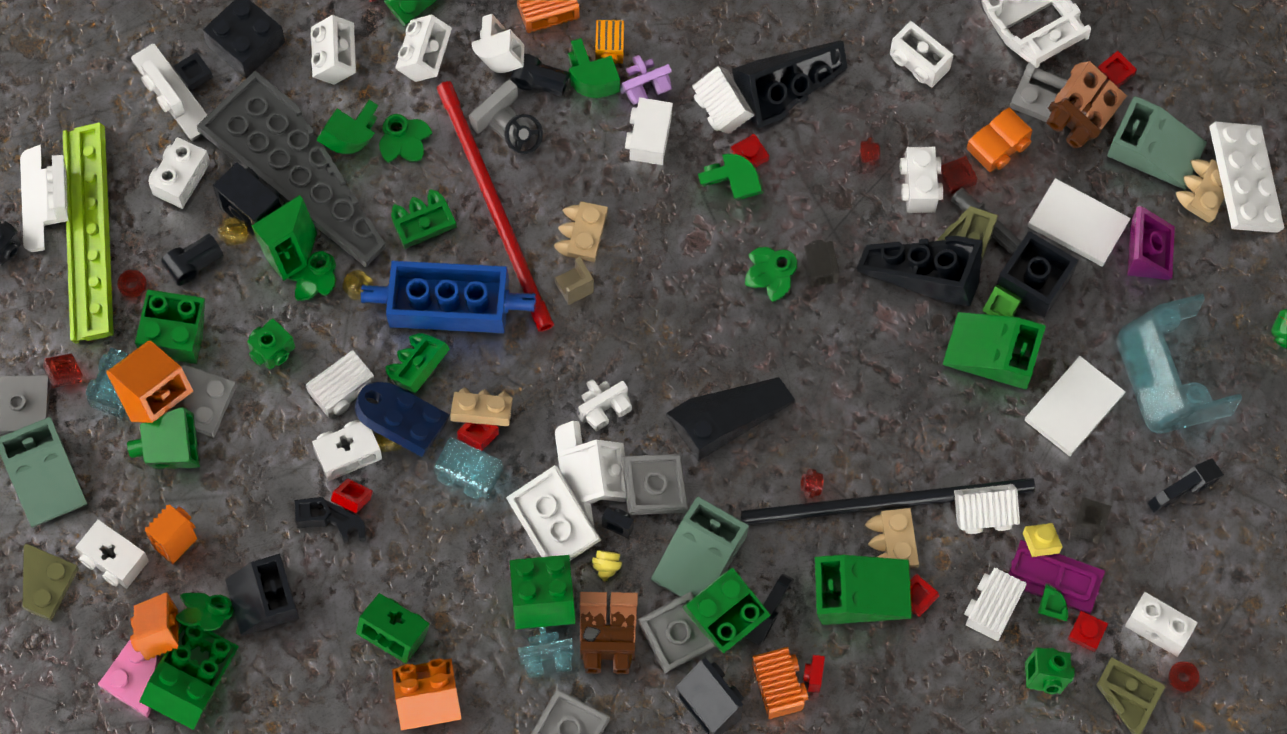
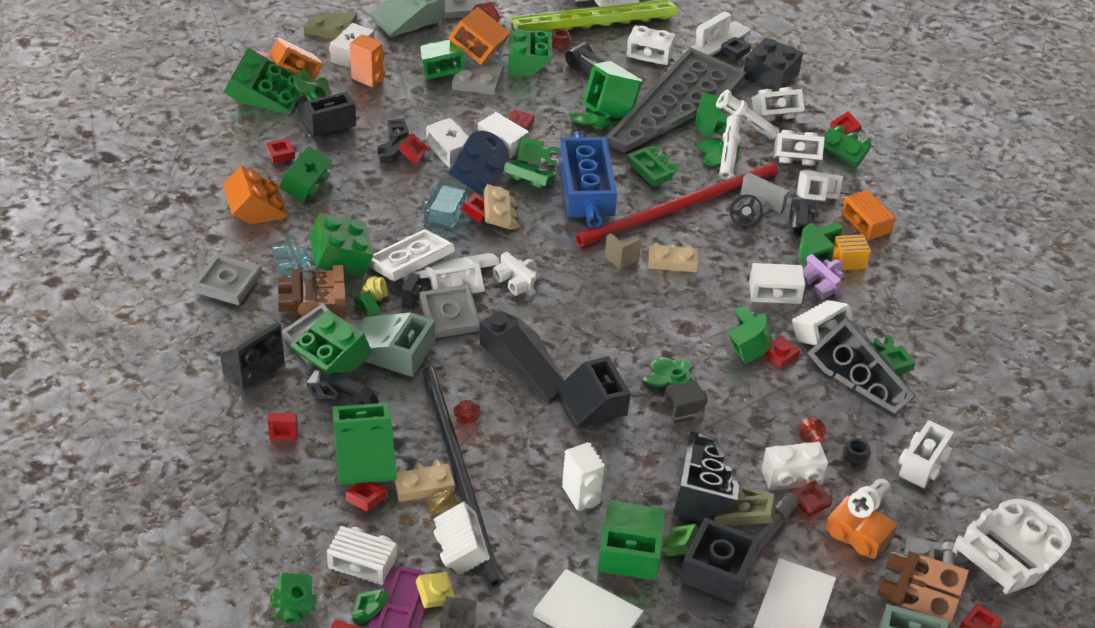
camera: 80 degrees right, 25 degrees down
black brick [213,162,282,241] -> none
green brick [247,318,295,370] -> none
orange brick [752,647,808,719] -> none
none -> red plate [266,138,295,164]
none -> green tile [353,290,382,316]
none -> clear yellow piece [426,489,457,516]
none -> red tile [507,109,535,131]
none -> green plate [517,137,559,164]
none -> black slope [557,356,631,428]
none -> white brick [562,443,605,511]
none -> white pin [716,90,779,140]
none -> white pin [719,115,742,180]
none -> black plate [843,438,871,464]
none -> white pin [848,479,891,518]
none -> green plate [873,335,916,375]

